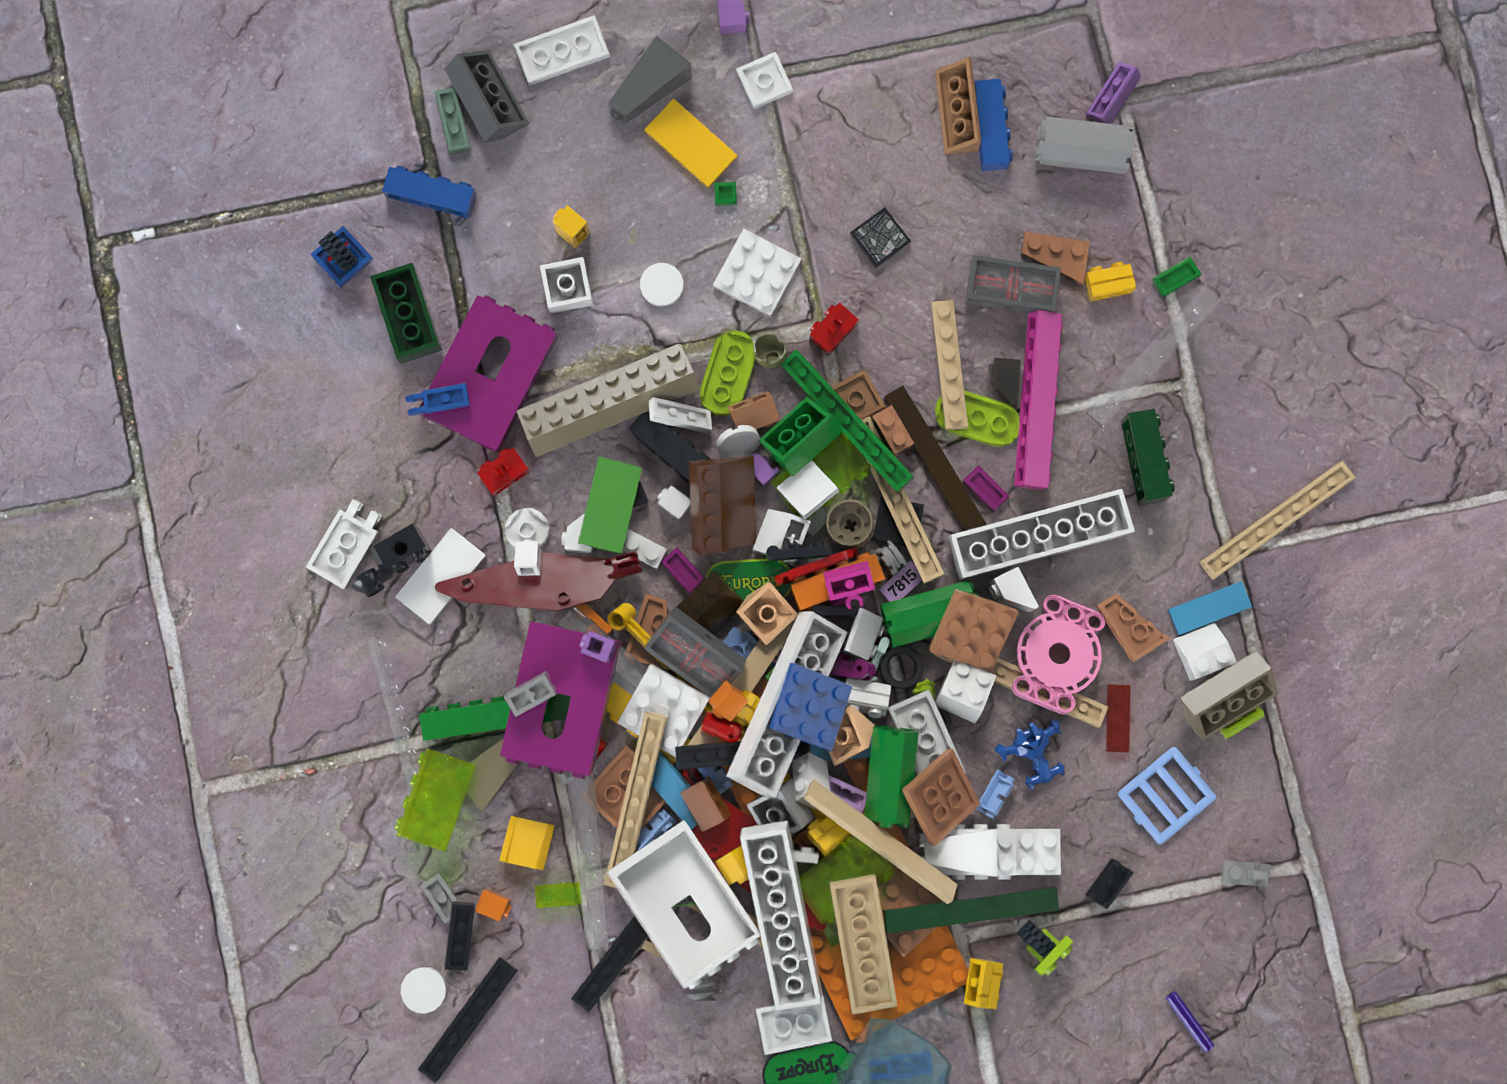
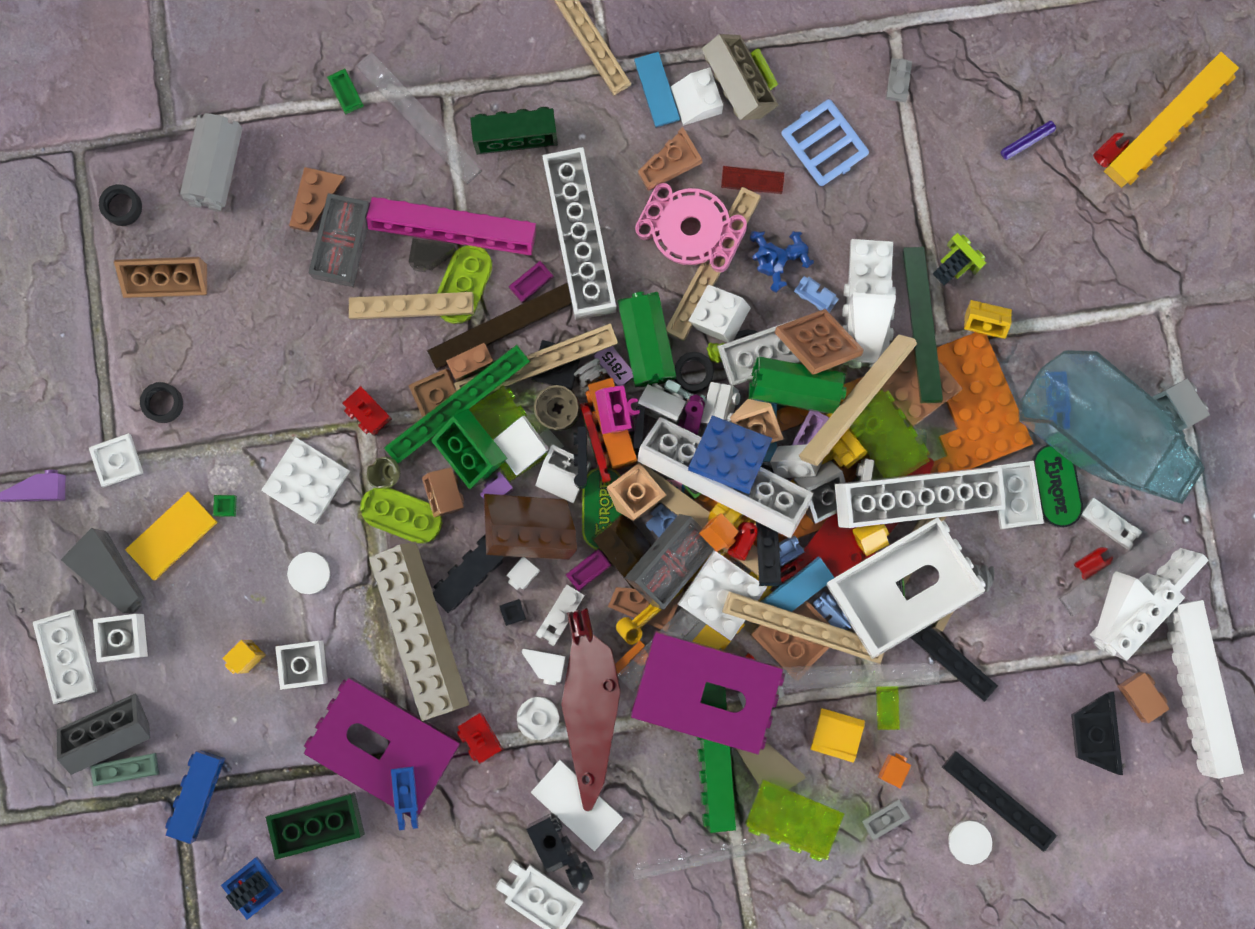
camera: 85 degrees left, 0 degrees up
black plate [444,901,475,971] -> none
light grey hinge [504,671,556,717] -> none
white brick [514,540,542,576] -> none
bright green tile [578,456,642,554] -> none
medium lavender brick [580,631,618,663] -> none
white plate [649,397,712,434] -> none
panel [681,776,731,832] -> none
white tile [716,425,760,458] -> none
tan plate [829,874,897,1014] -> none
tile [850,207,911,268] -> none
nougat plate [929,589,1019,672] -> none
blue brick [974,78,1013,171] -> none
white slope [988,567,1039,612] -> none
yellow brick [1085,262,1136,302] -> none
black hinge [1085,858,1134,909] -> none
medium lavender slope [1086,62,1141,124] -> none
none -> white brick [93,614,148,662]
none -> black tyre [98,184,142,226]
none -> black tyre [140,382,183,423]

